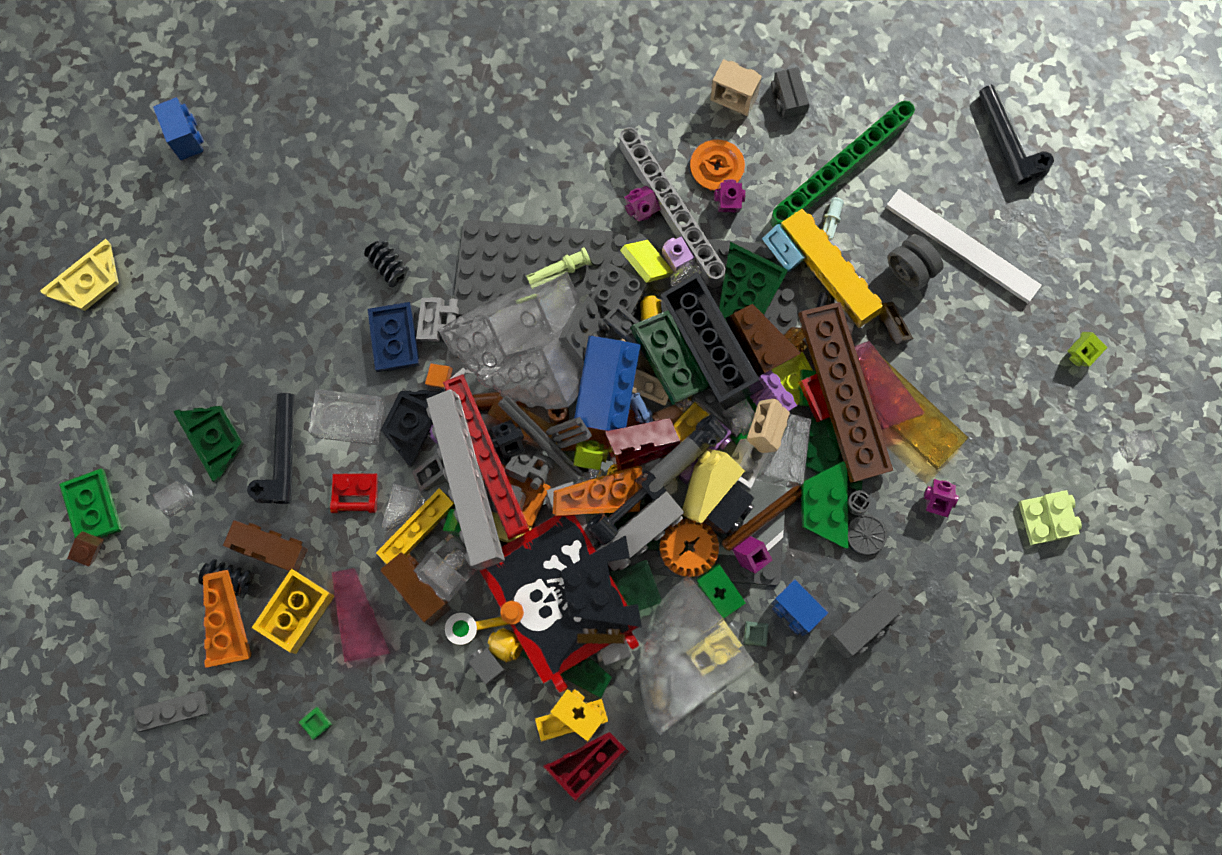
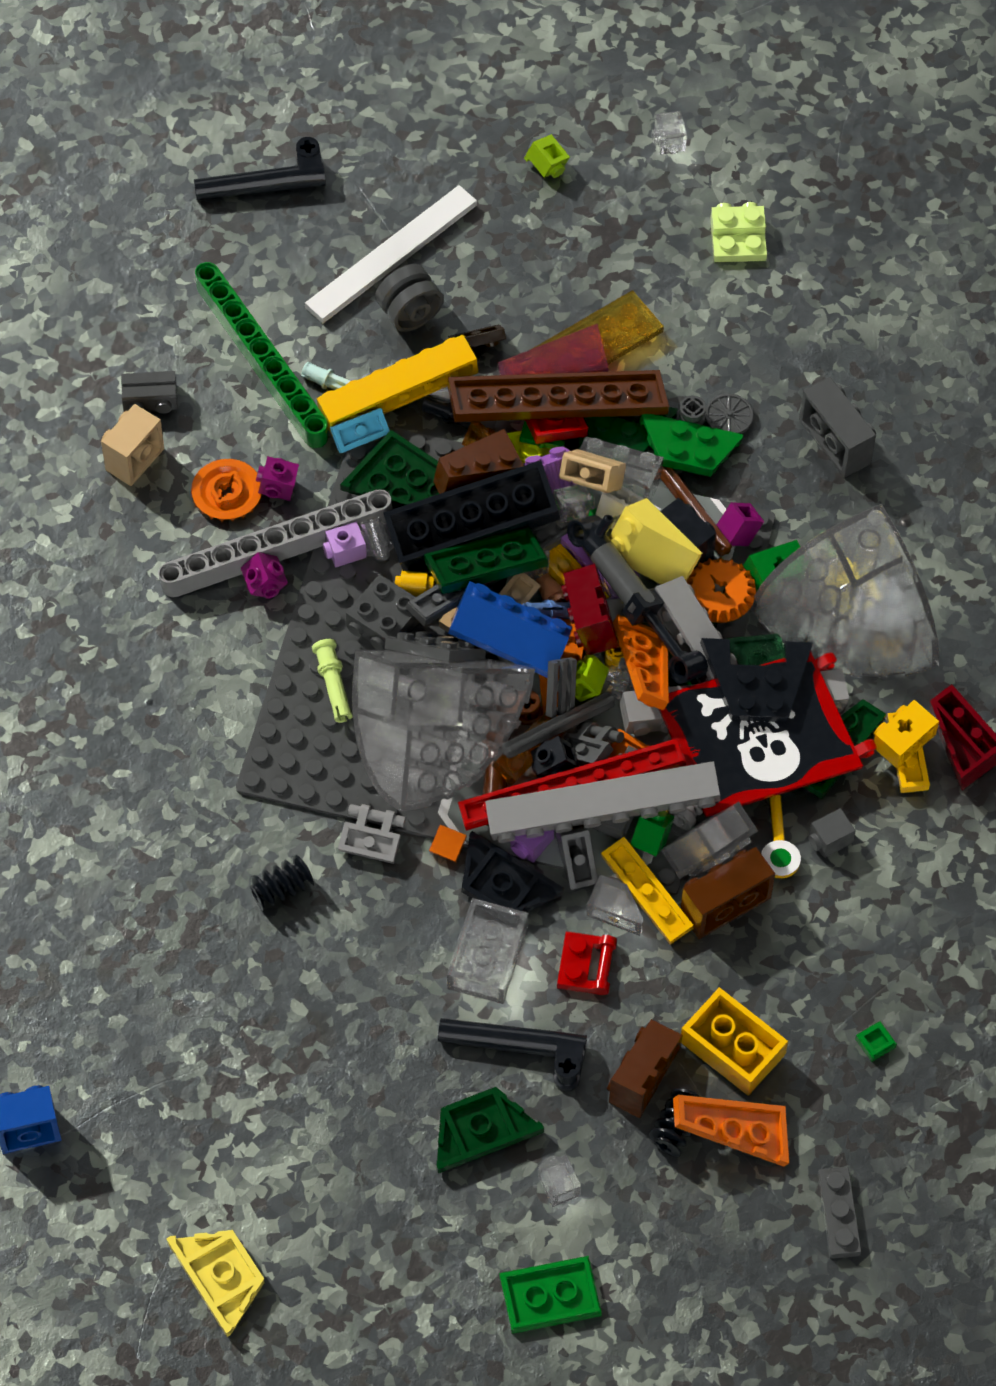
camera: 85 degrees left, 15 degrees down
copper brick [67,531,104,567] -> none
clear pink wing [332,568,391,662] -> none
dark blue plate [367,302,420,372] -> none
yellow head [488,628,523,662] -> none
orange plate [500,601,524,624] -> none
dark brown plate [577,629,626,644] -> none
neon yellow tile [620,240,674,283] -> none
blue brick [771,580,828,636] -> none
magenta brick [923,479,959,518] -> none

